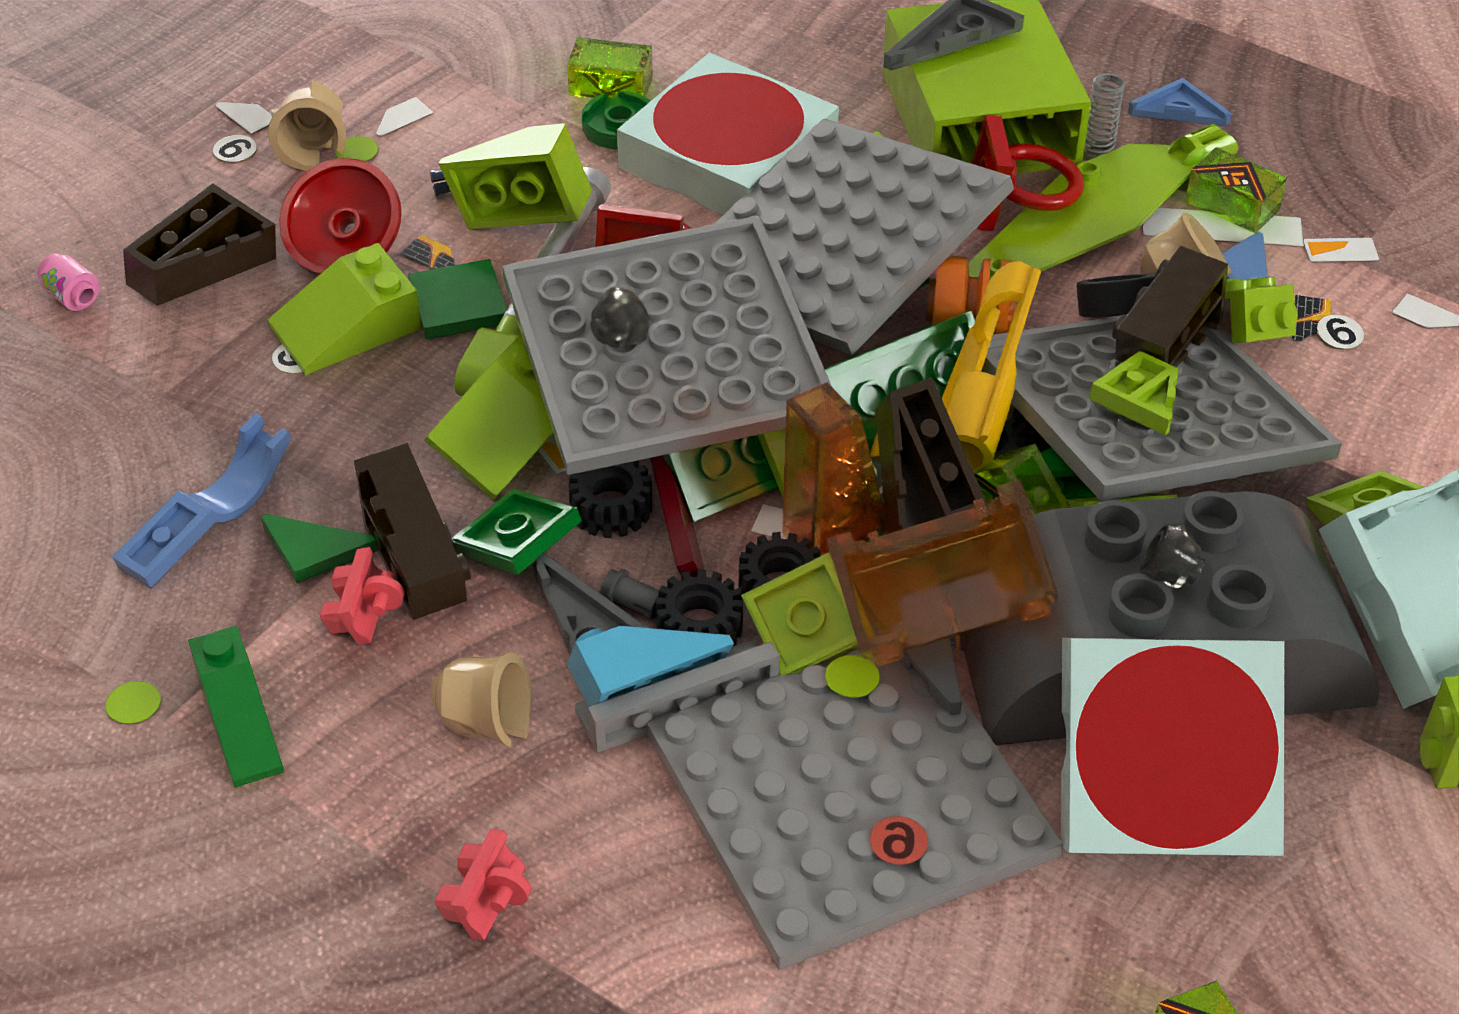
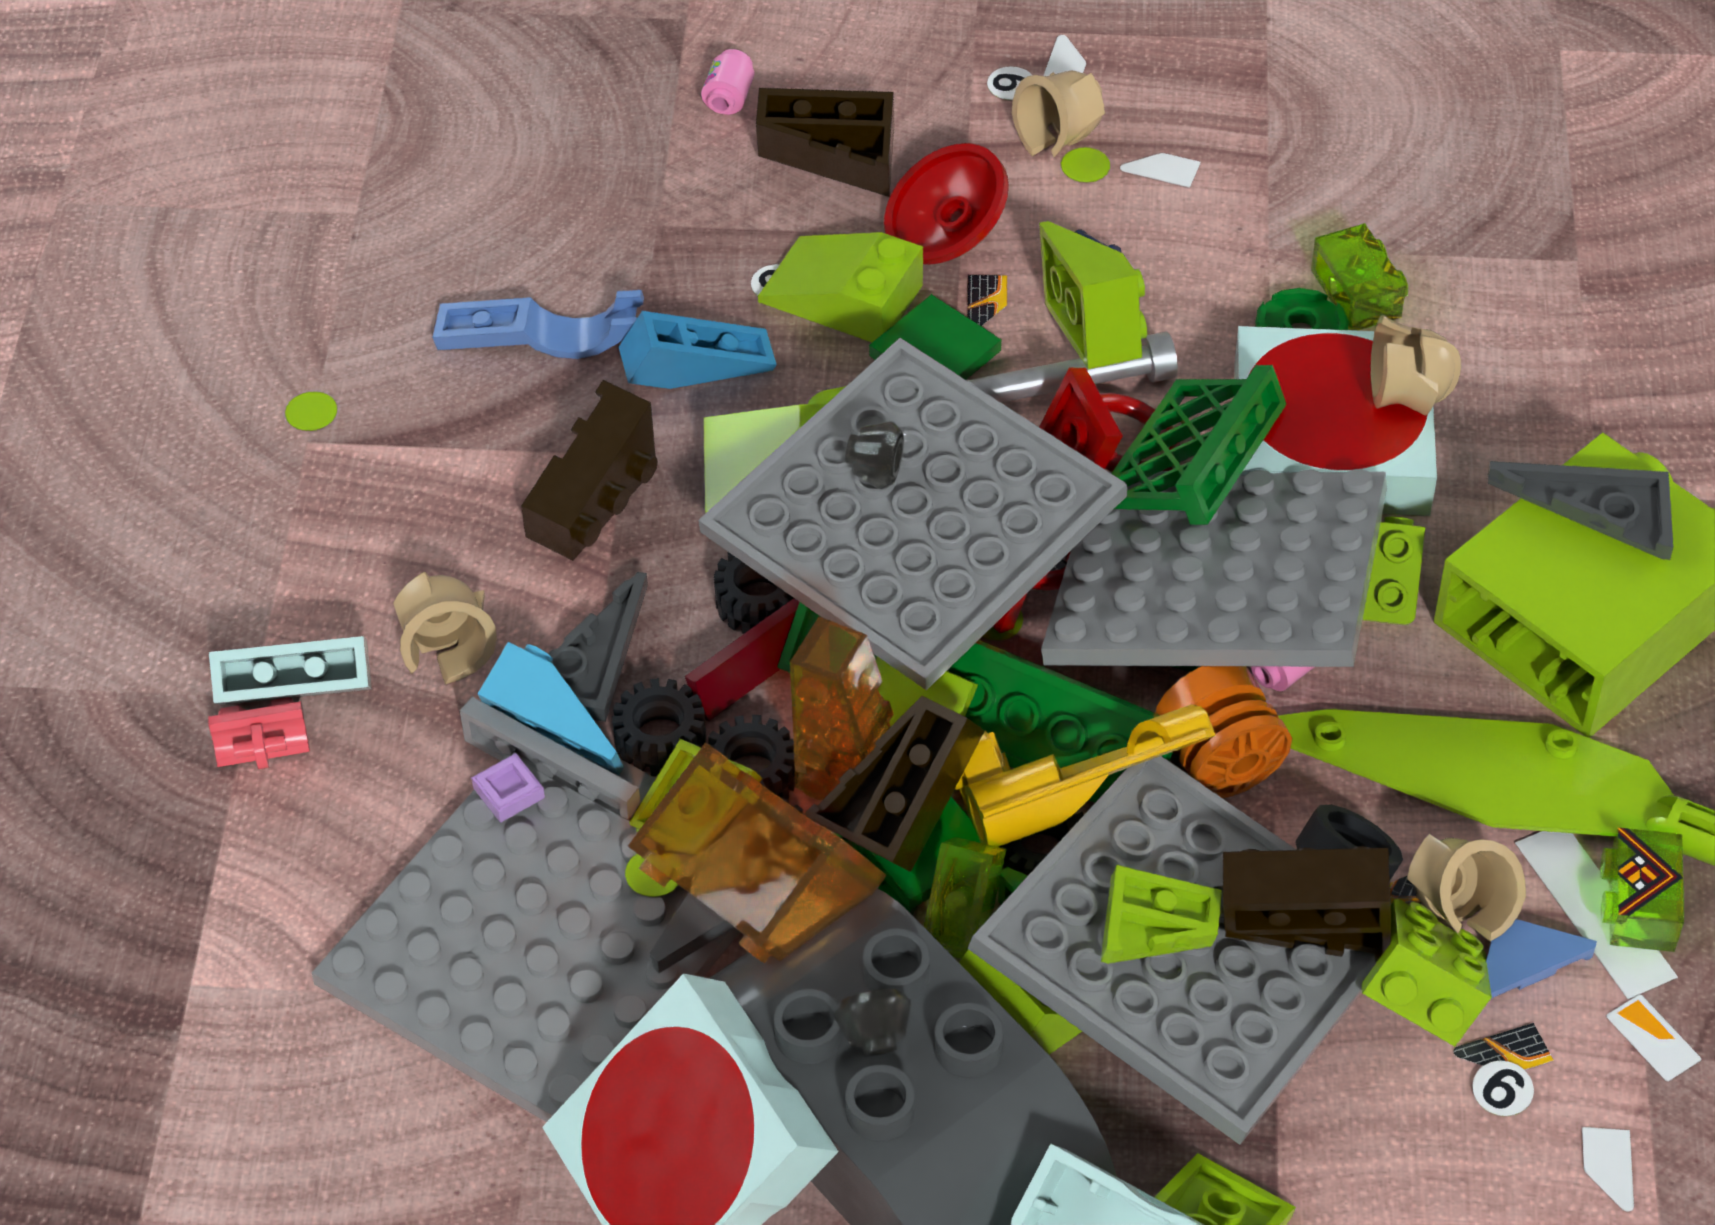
camera: 60 degrees right, 5 degrees up
green slope [188,625,284,788] -> none
green tile [261,514,377,583] -> none
coral hips [320,547,405,645] -> none
green tile [452,488,582,575] -> none
dark grey pin [600,569,659,619] -> none
clear red sticker [870,816,928,865] -> none
red tile [971,115,1084,231] -> none
light grey piece [1084,73,1125,160] -> none
none -> light aqua brick [209,636,372,705]
none -> lavender tile [471,753,545,823]
none -> dark azure slope [619,311,777,389]
none -> green fence [1111,365,1287,525]
none -> tan helmet [1371,314,1461,416]

